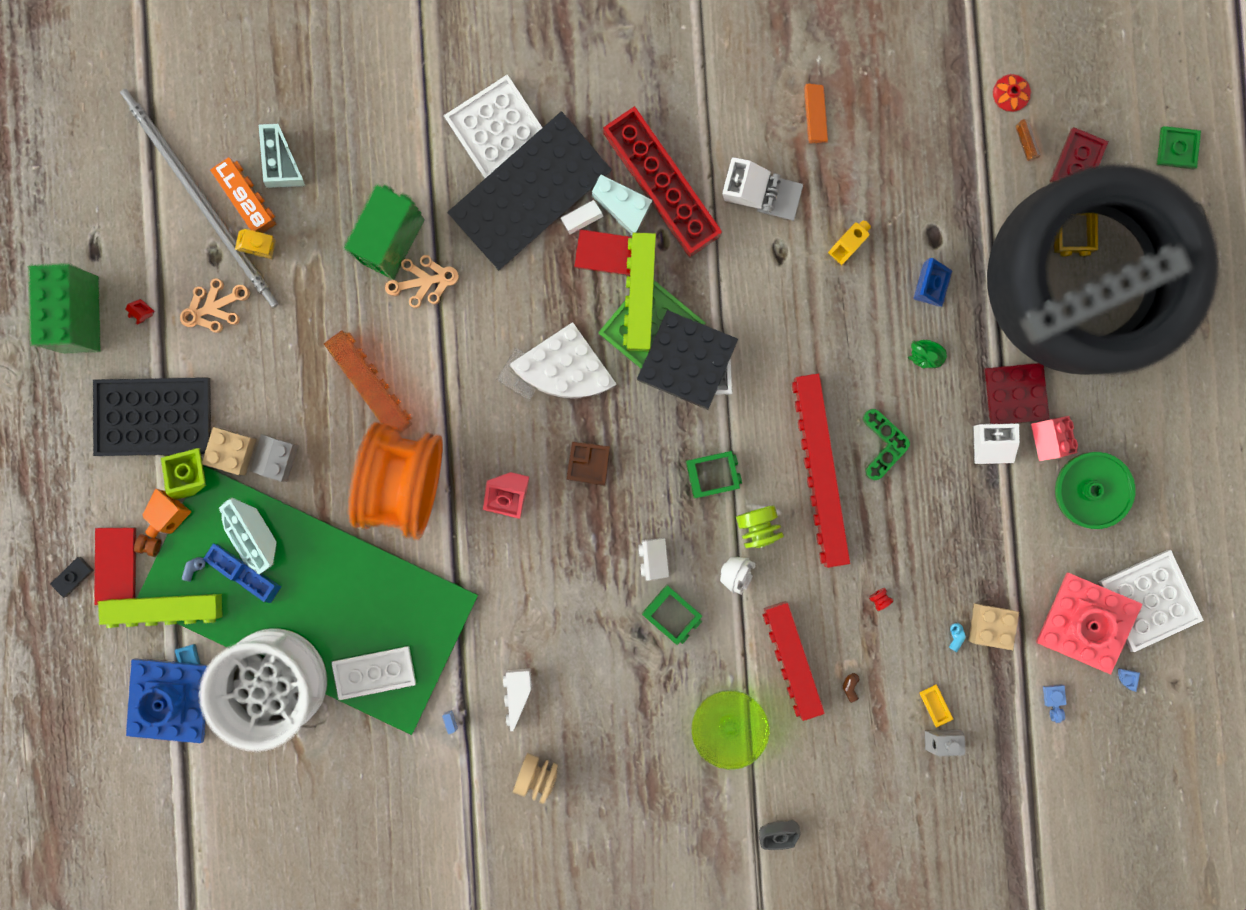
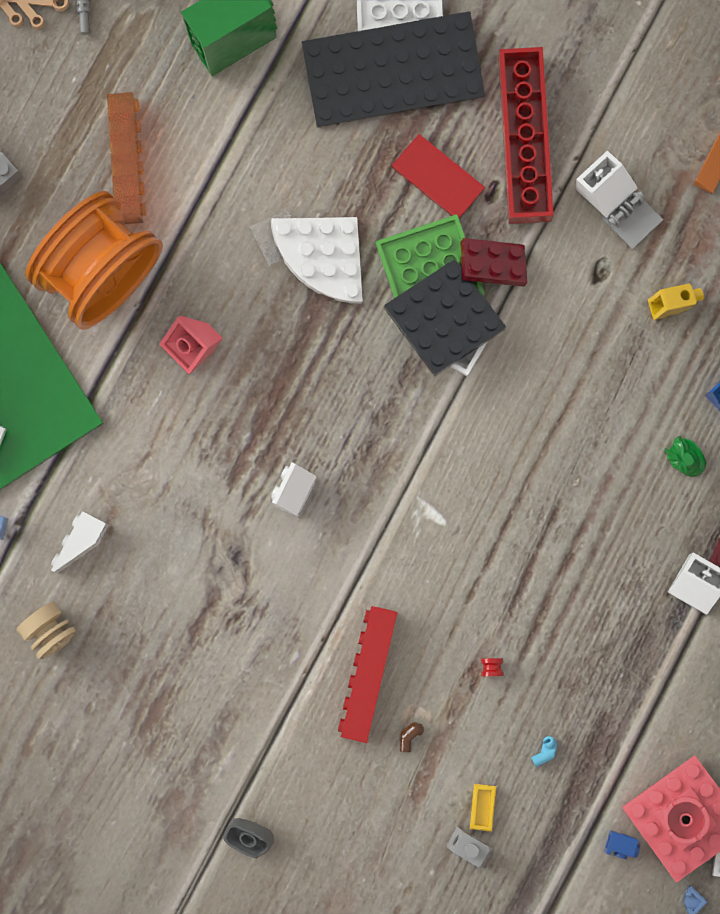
camera: 40 degrees right, 5 degrees down
light nougat plant [385,255,459,308] -> none
white tile [561,200,603,234] -> none
reddish brown plate [566,442,610,486] -> none
light aqua wedge [592,175,652,236] -> none
lime brick [623,232,656,352] -> none
green window [642,585,702,645] -> none
green window [686,451,742,498] -> none
clear neon green dish [691,690,769,770] -> none
white cone [721,557,755,595] -> none
lime wheel [736,505,784,548] -> none
red brick [792,373,850,568] -> none
green beam [863,409,910,480] -> none
tan brick [968,603,1019,650] -> none
medium blue plate [1043,685,1067,723] -> none
none -> dark red plate [460,238,528,287]
none -> blue brick [604,830,641,860]

